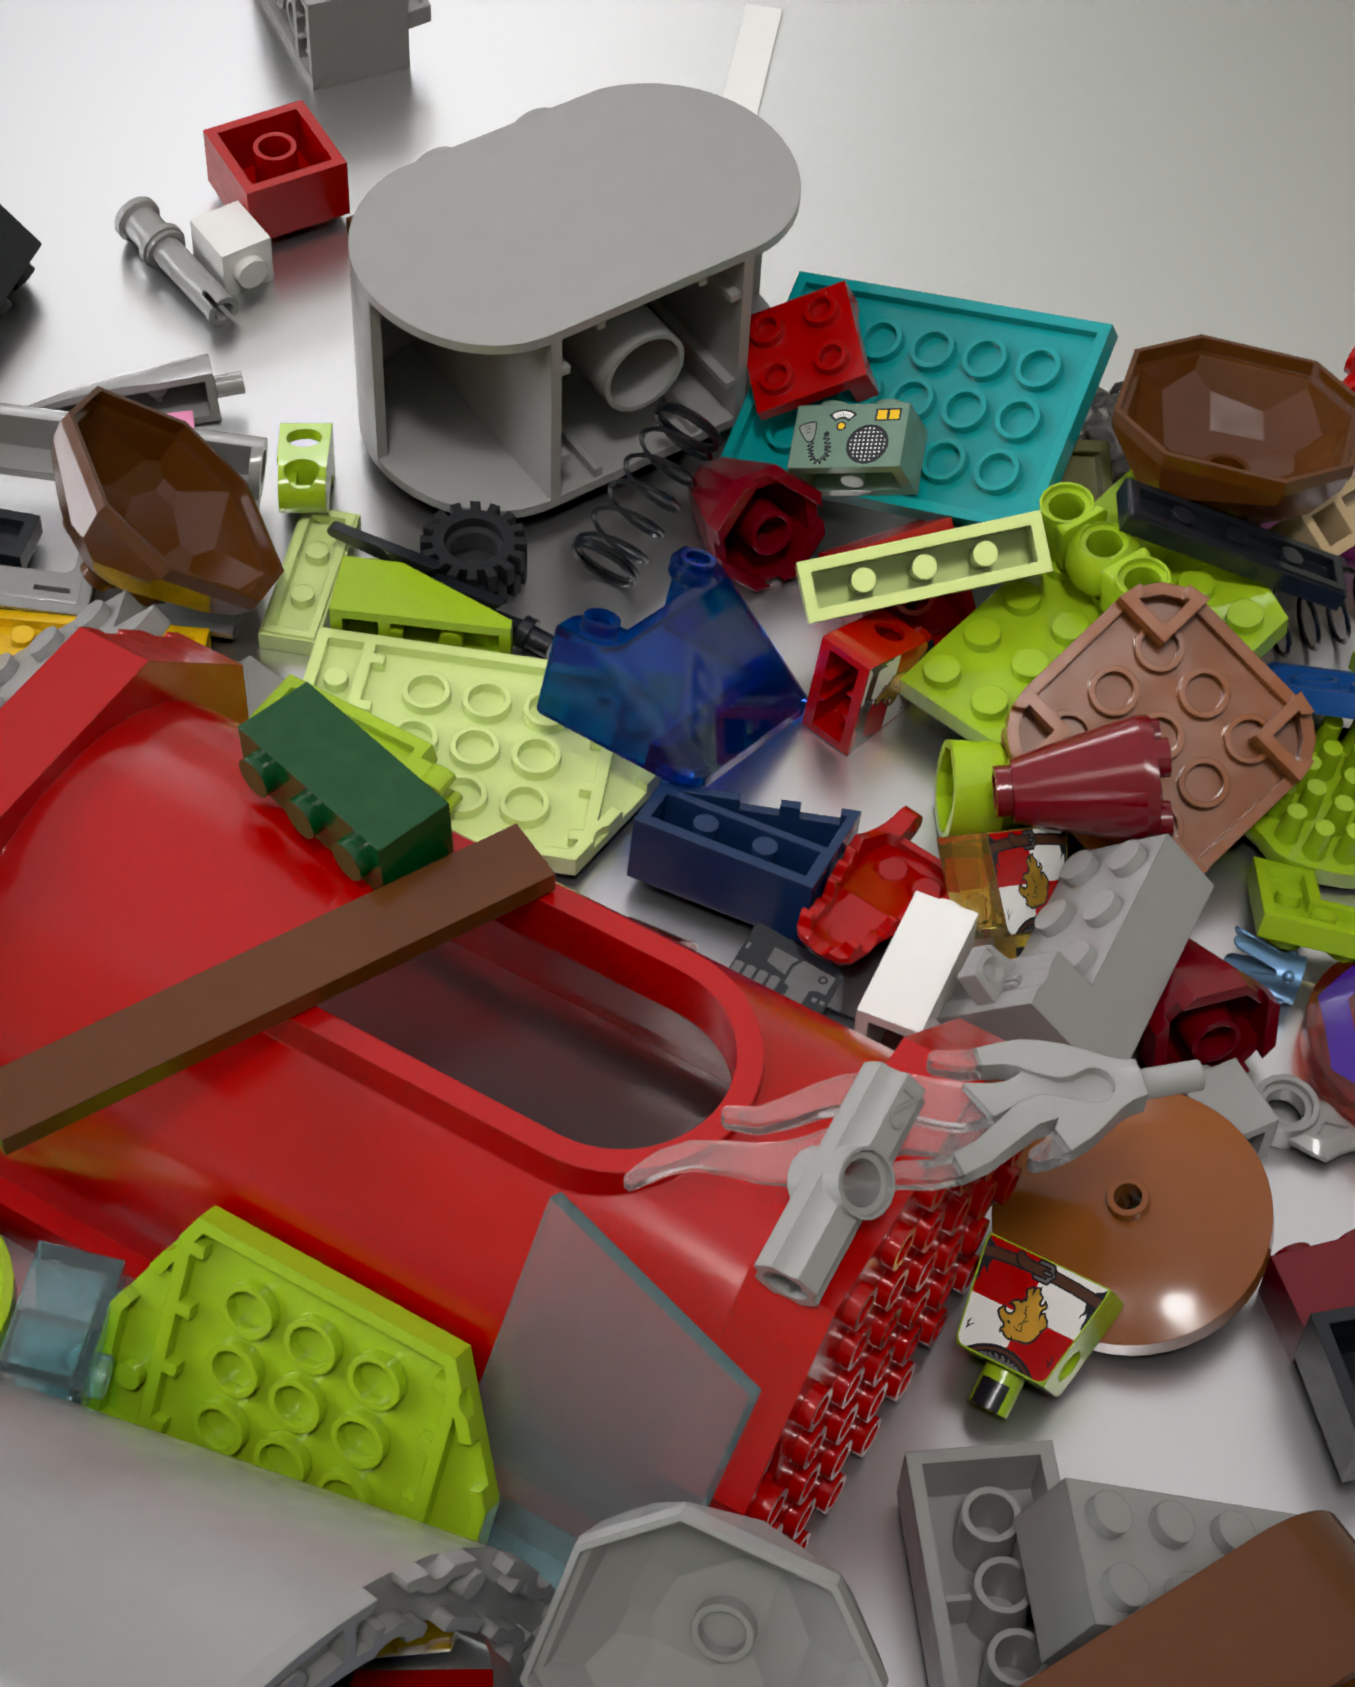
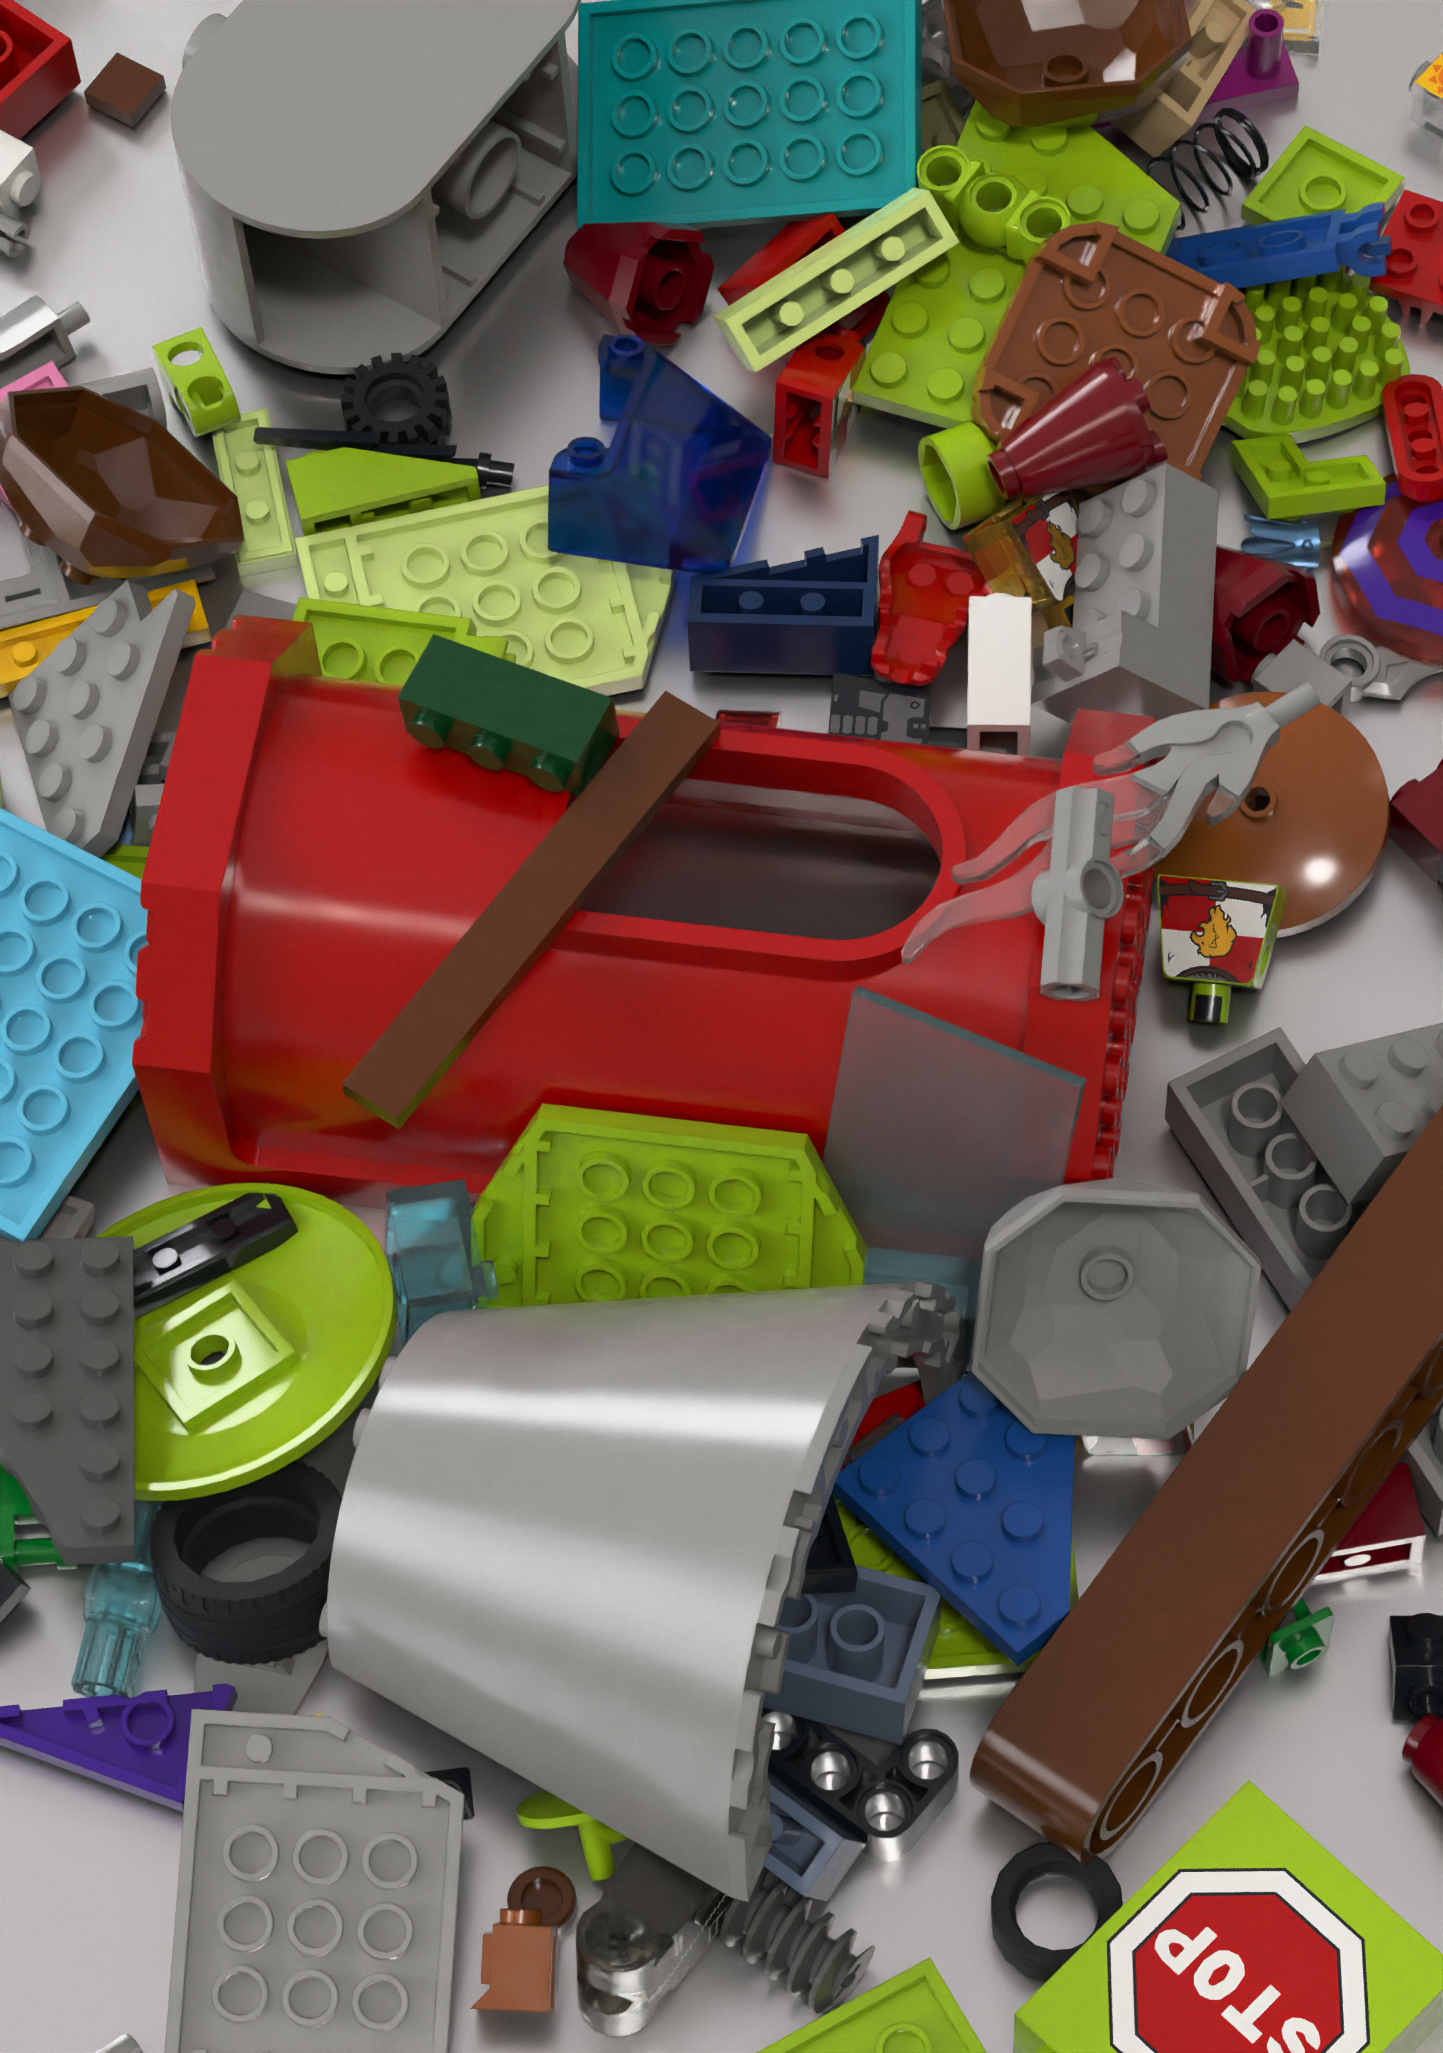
camera: 15 degrees left, 10 degrees up
black piece [571,402,722,588] -> none
red piece [747,280,879,421] -> none
sand green brick [787,399,928,496] -> none
black tile [1116,478,1347,611] -> none

